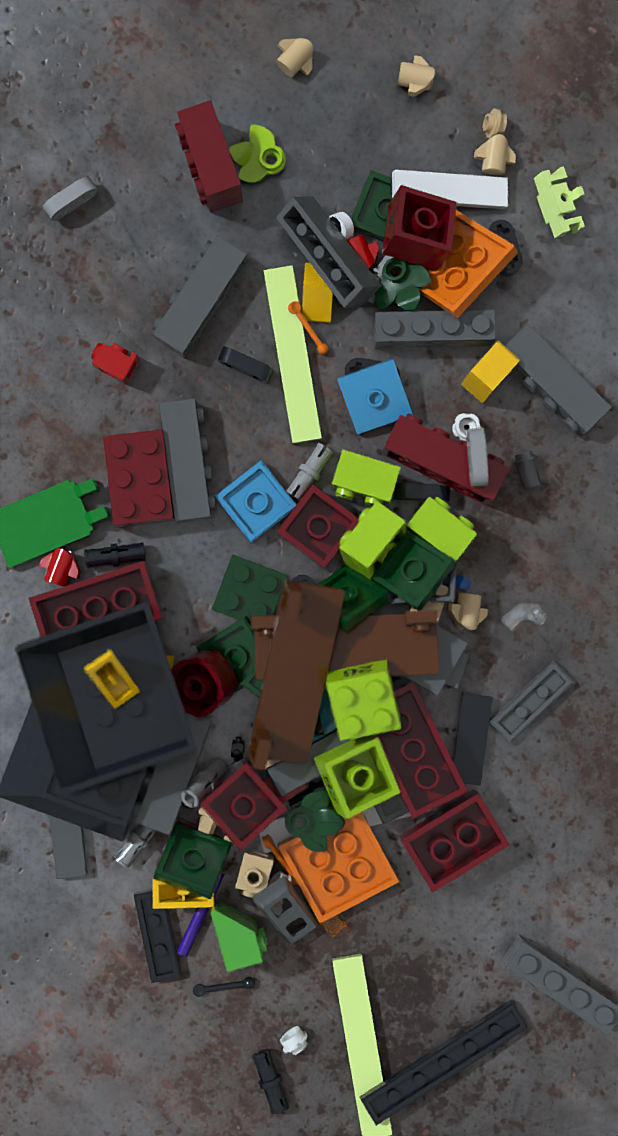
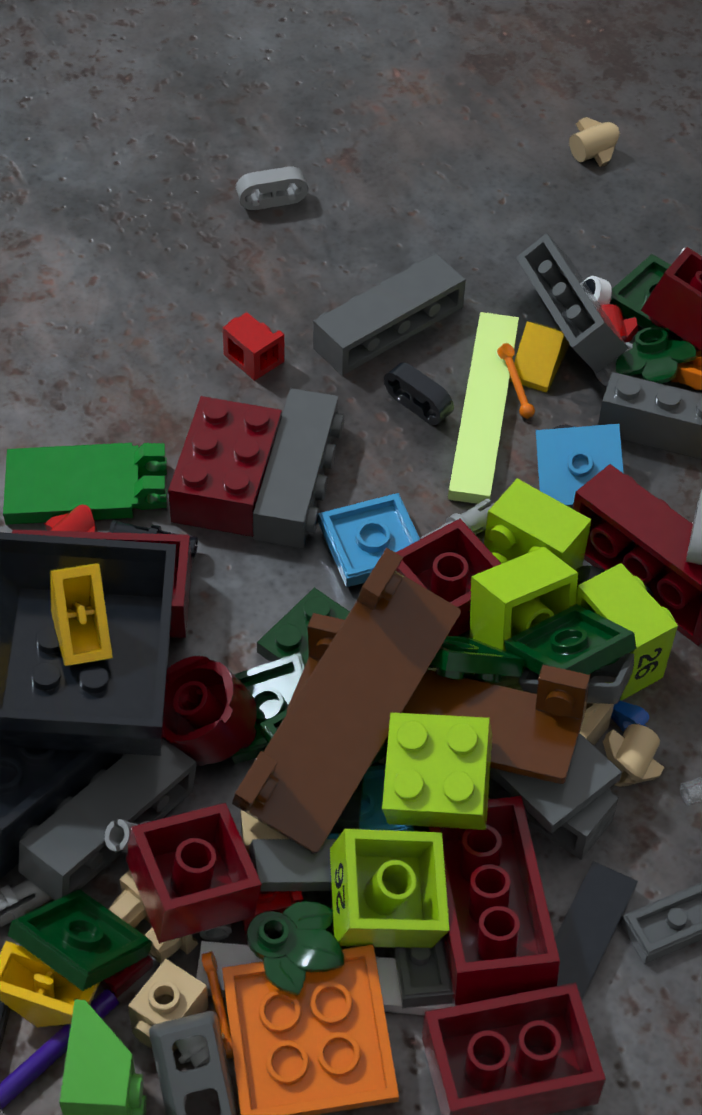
camera: 20 degrees right, 35 degrees down
dark red brick [175,100,243,213] -> none
lime plate [229,124,286,183] -> none

